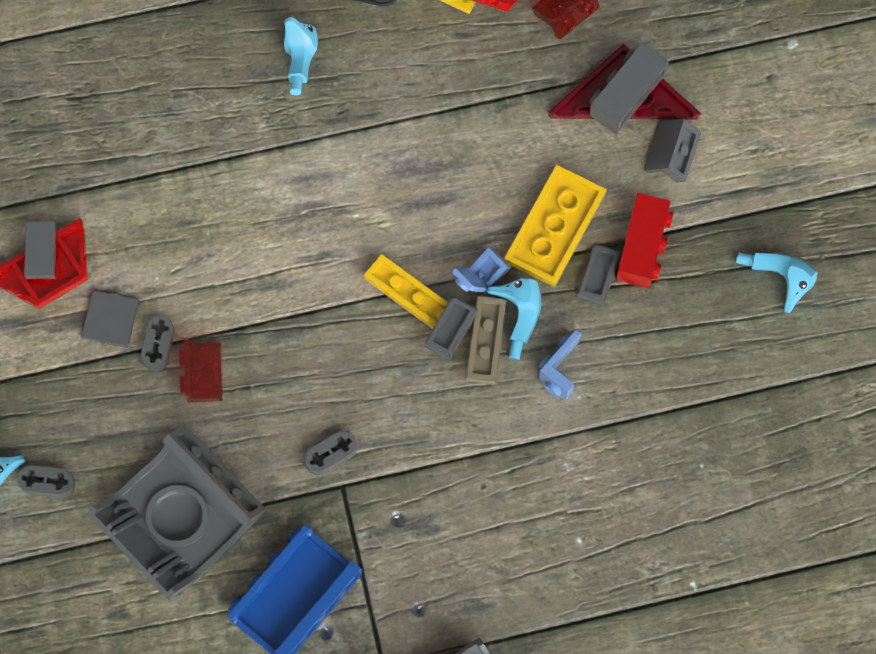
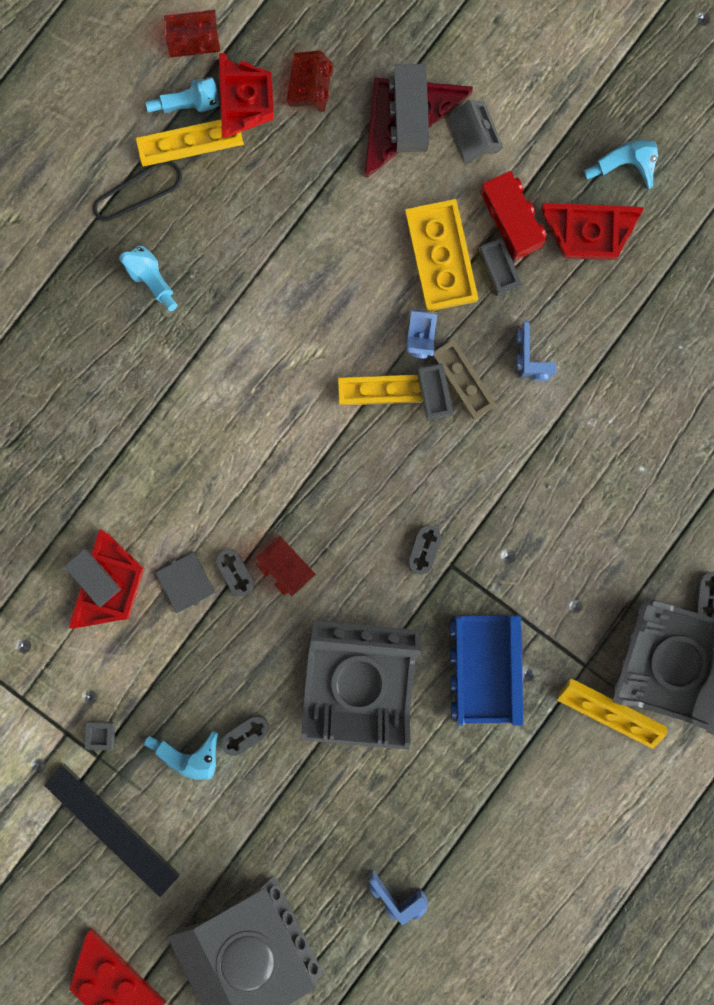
camera: 40 degrees left, 15 degrees up
medium azure animal [487,278,541,360] -> none
none -> red wing [541,203,644,260]

